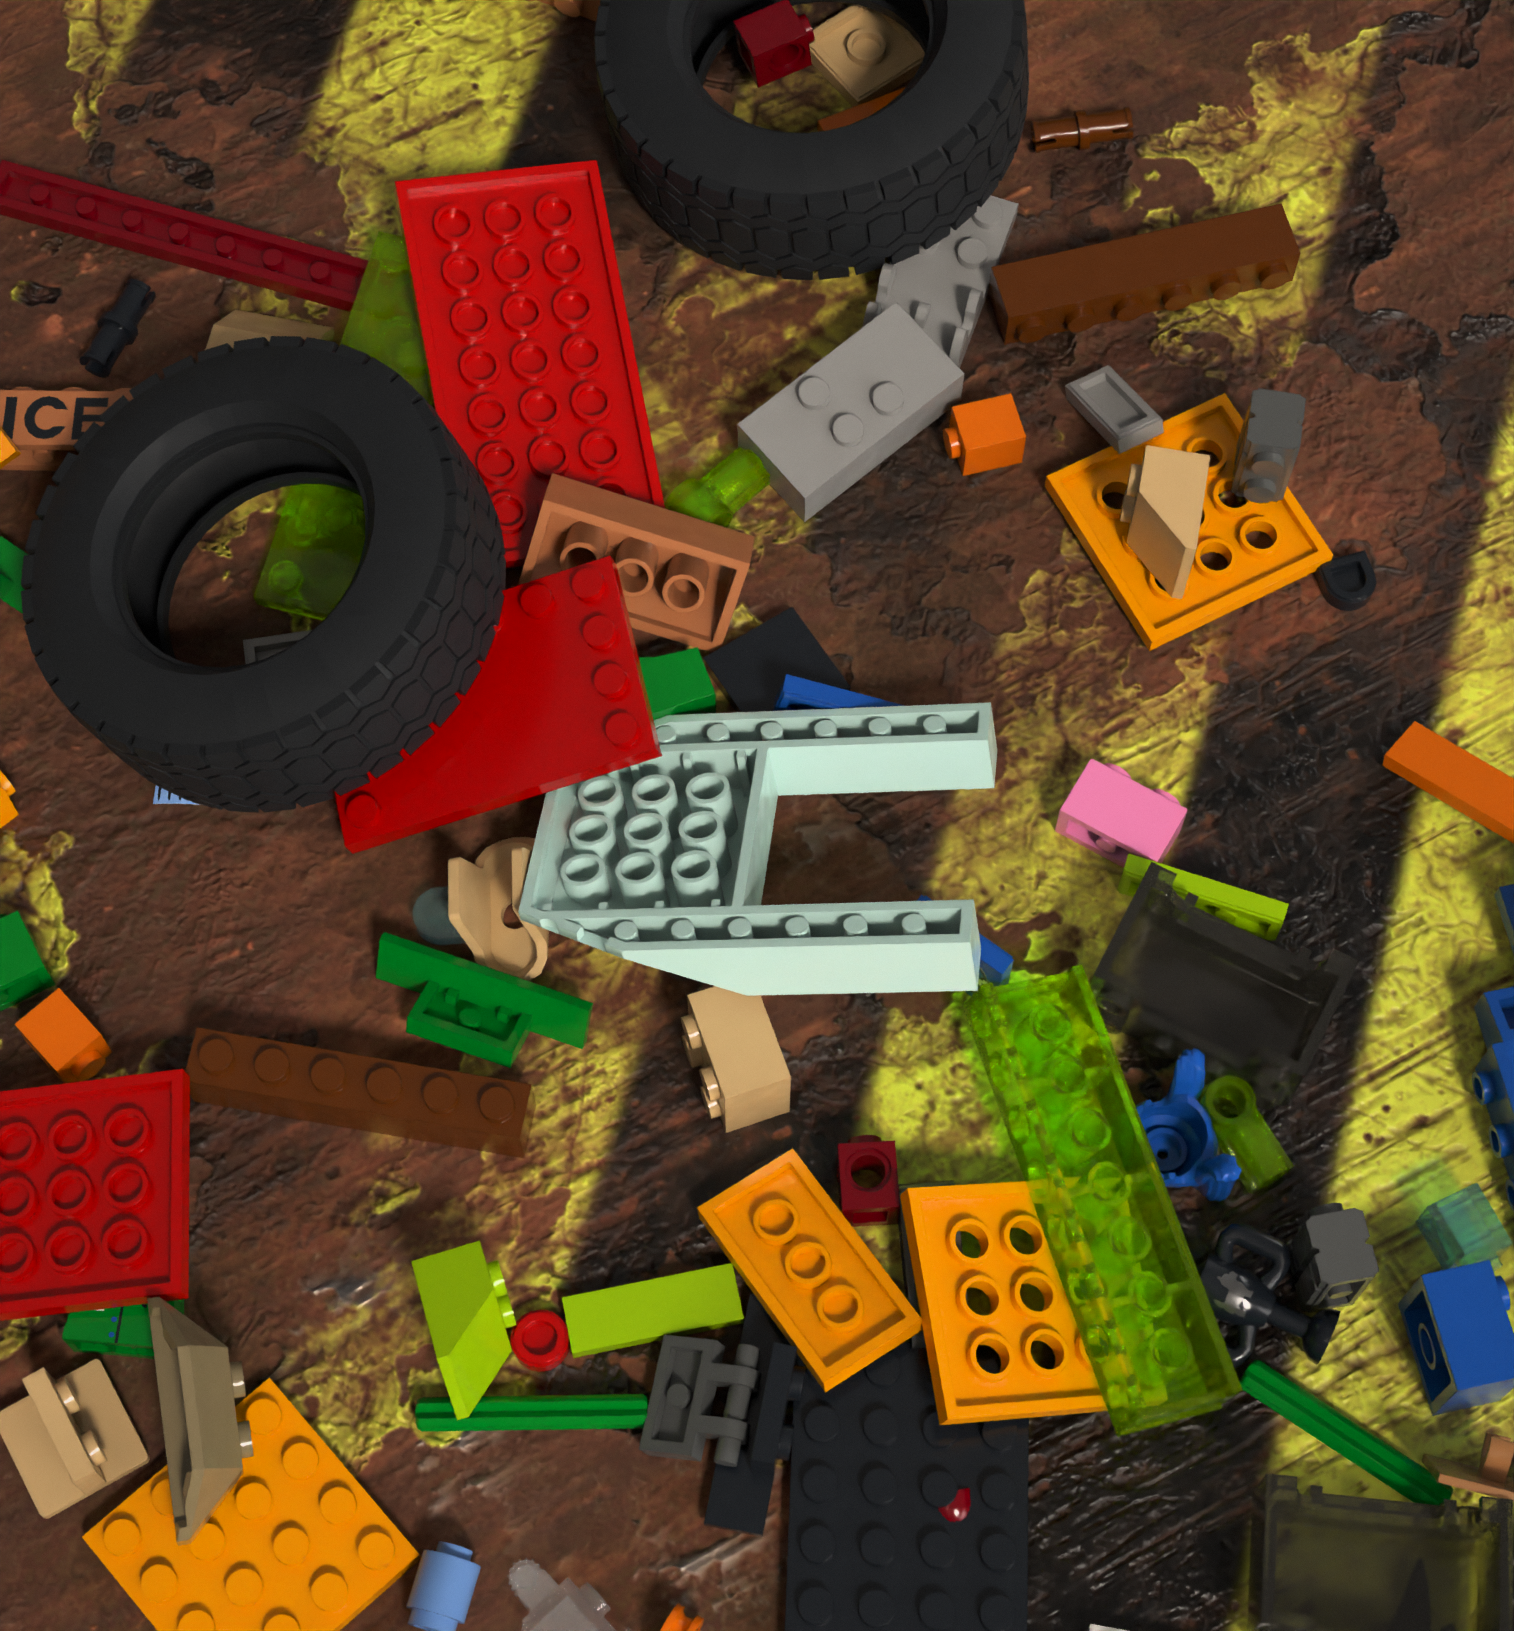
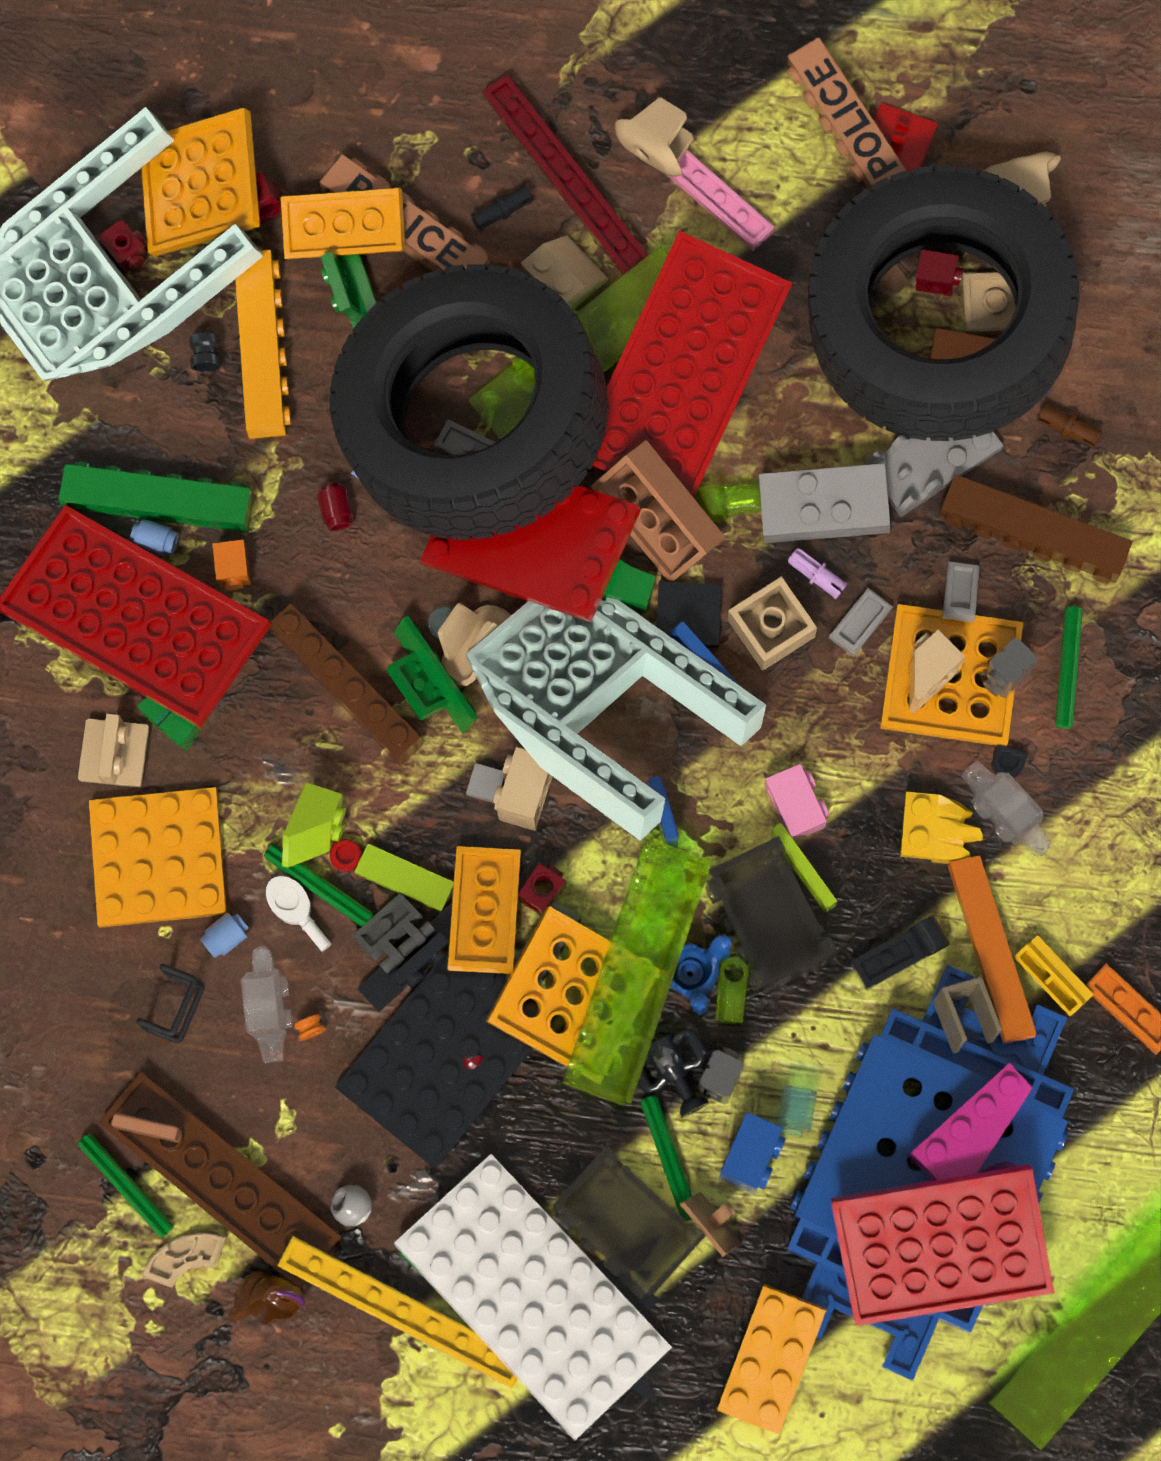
camera: 40 degrees right, 10 degrees up
dark tan wedge [147,1297,254,1546] -> none
orange brick [943,393,1026,476] -> none
none -> white piece [266,876,332,952]
none -> dark red brick [317,482,354,531]
none -> light grey tile [466,763,505,803]
none -> tan piece [615,98,693,177]
none -> bright pink tile [667,150,775,252]
none -> tan brick [727,576,817,671]
none -> lavender axle [788,548,848,600]
none -> light grey tile [829,588,893,657]
none -> black plate [850,915,951,991]
none -> yellow plate [900,792,983,864]
none -> clear hinge [962,761,1051,857]
none -> green axle [1055,606,1083,729]

